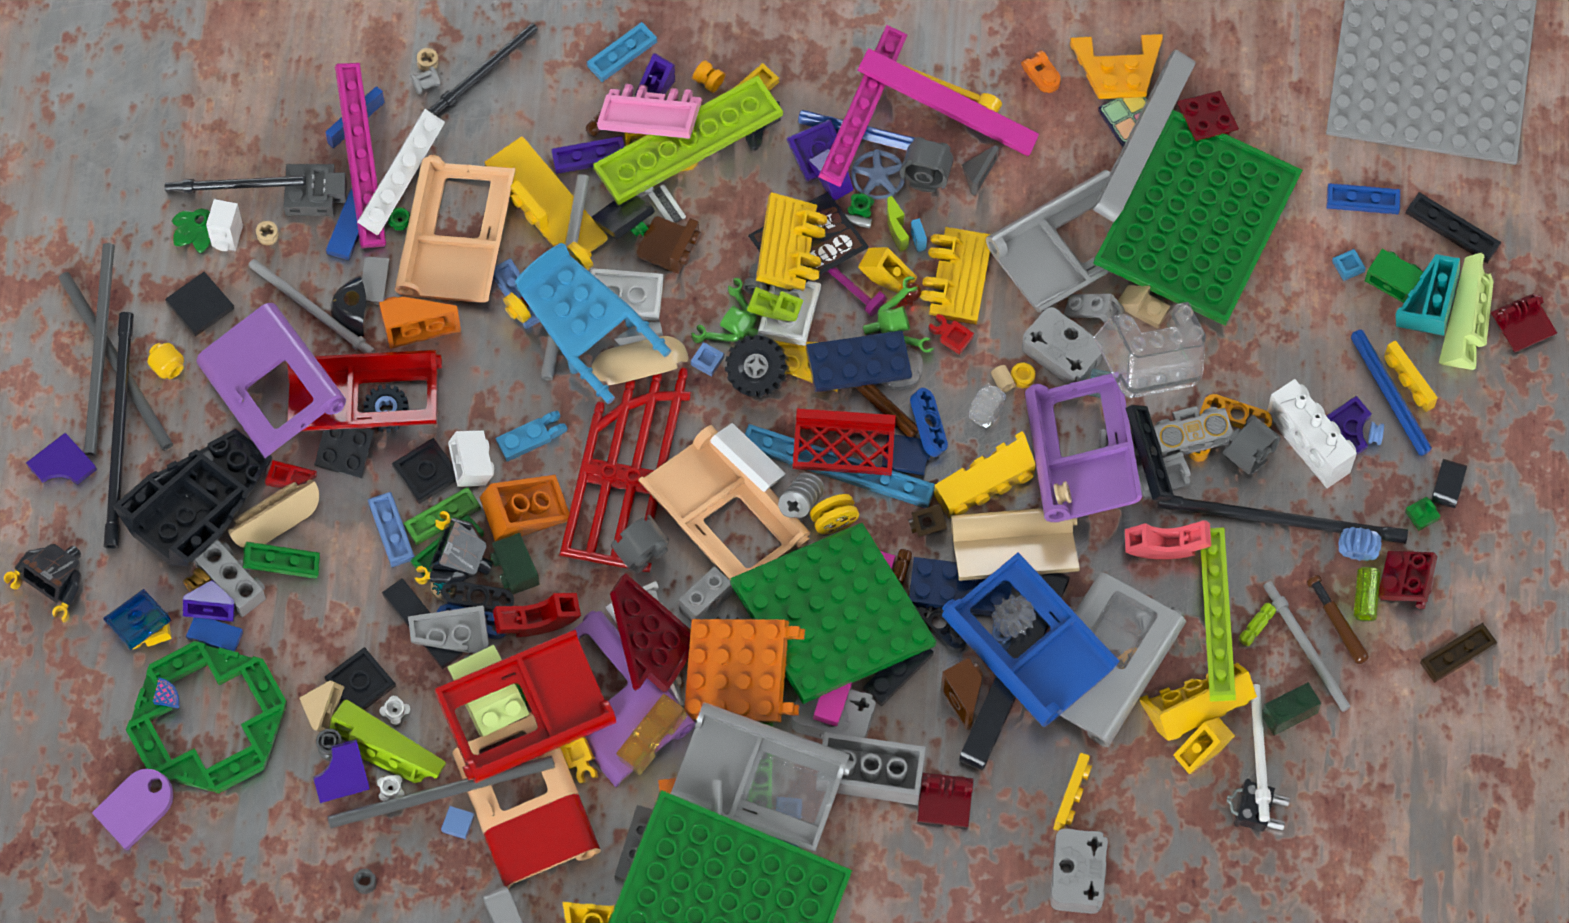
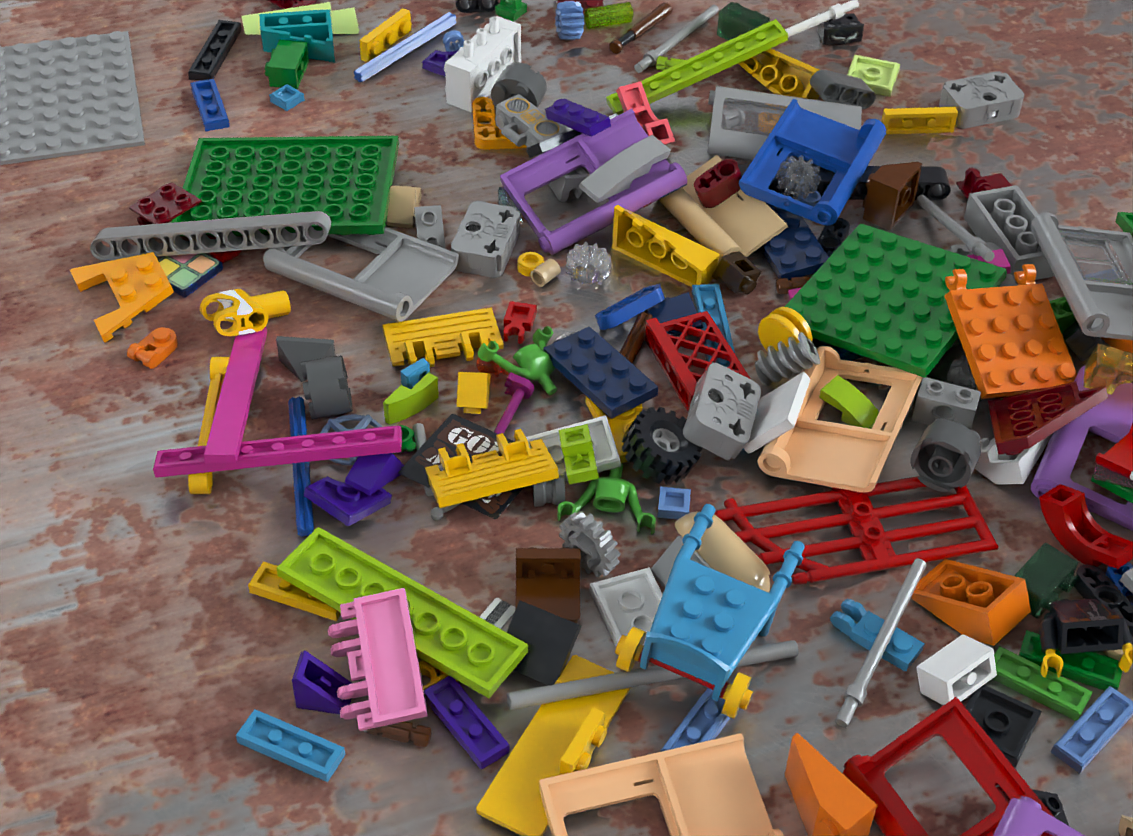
camera: 115 degrees left, 20 degrees down
black bush [363,384,409,433] -> none
light orange wheel [692,60,725,93] -> none
tan bush [1054,481,1072,505] -> none
clear windscreen [1093,302,1206,398] -> none
black piece [1158,495,1408,544] -> none
yellow slope [1173,717,1235,774] -> none
none -> yellow connector [200,289,291,336]
none -> dark purple plate [545,99,611,137]
none -> light grey gear [559,511,621,577]
none -> light grey slope [579,135,671,203]
none -> light grey axle [683,363,761,460]
none -> dark red beam [694,159,742,208]
none -> dark grey beam [810,70,876,109]
none -> lime slope [819,375,879,429]
none -> light grey bar [835,559,927,727]
none -> yellowish green tile [847,55,900,97]
none -> light grey bar [916,195,995,262]

